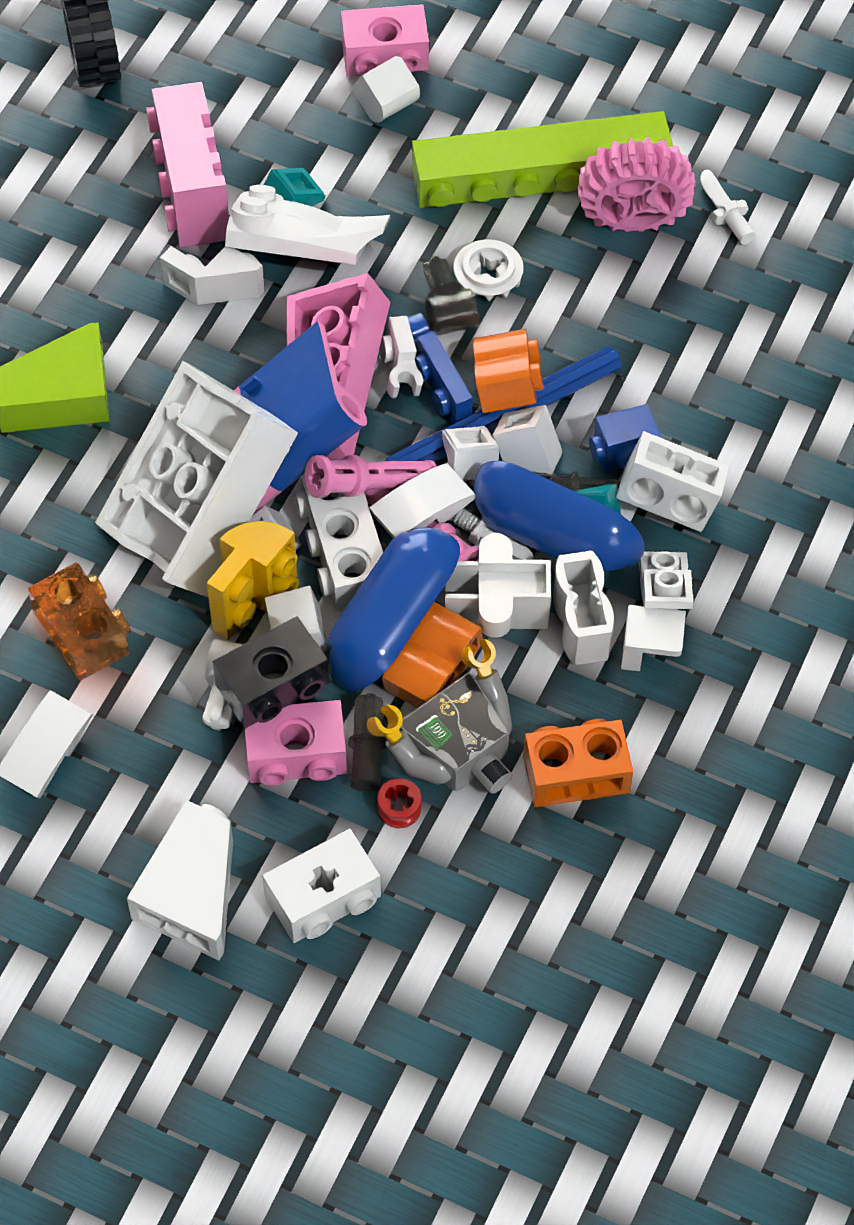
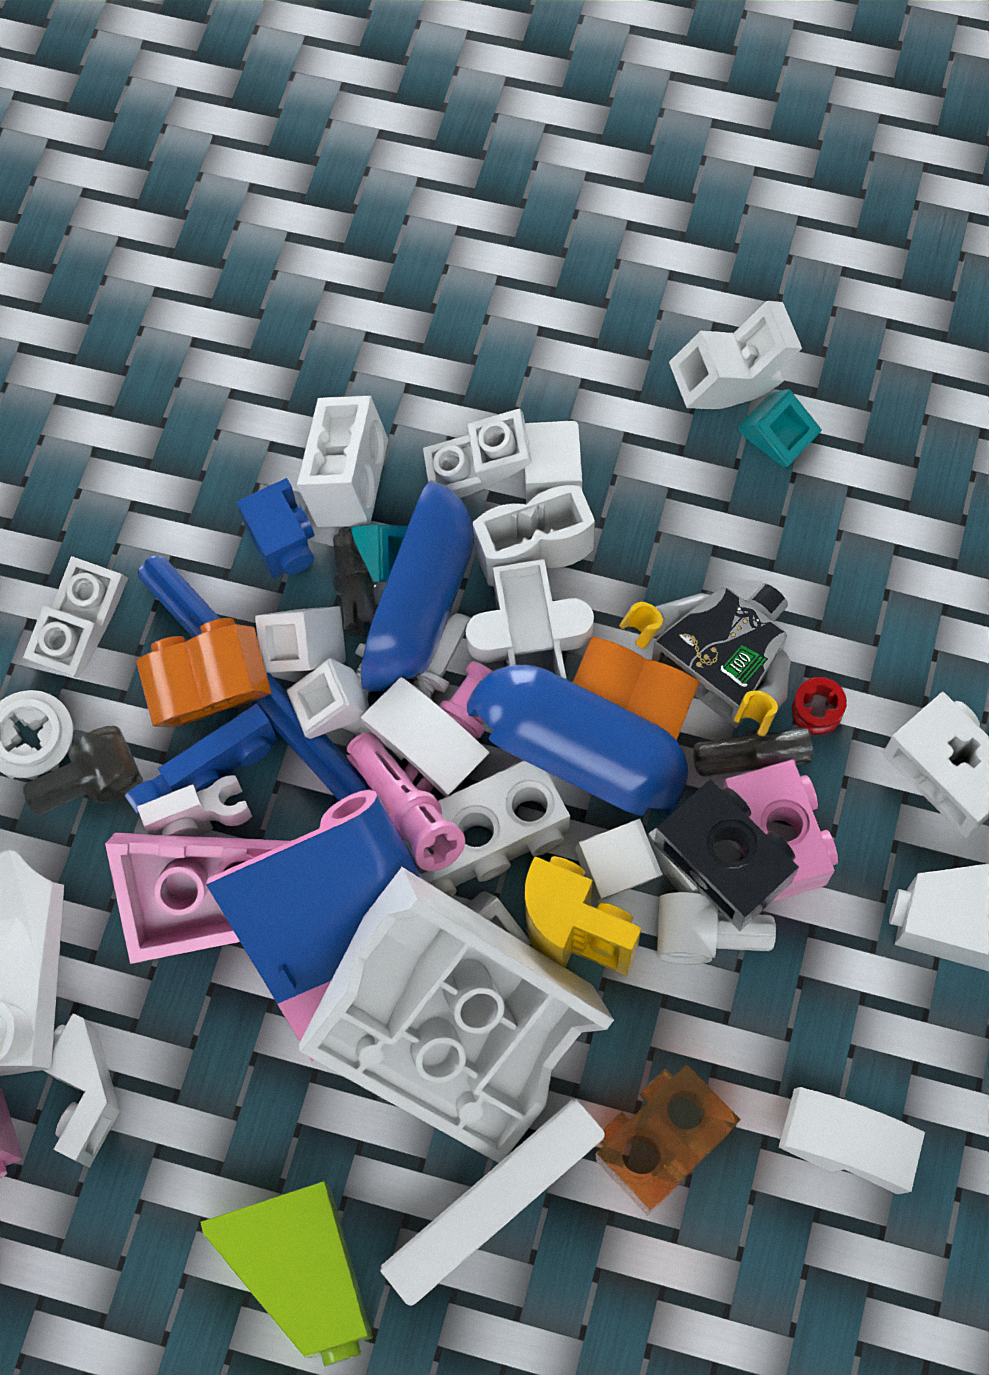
camera: 95 degrees left, 10 degrees up
orange brick [523,719,633,808] -> none
none -> white slope [23,556,128,678]
none -> white slope [380,1100,605,1306]
none -> white brick [669,301,802,409]
none -> teal slope [737,389,822,467]

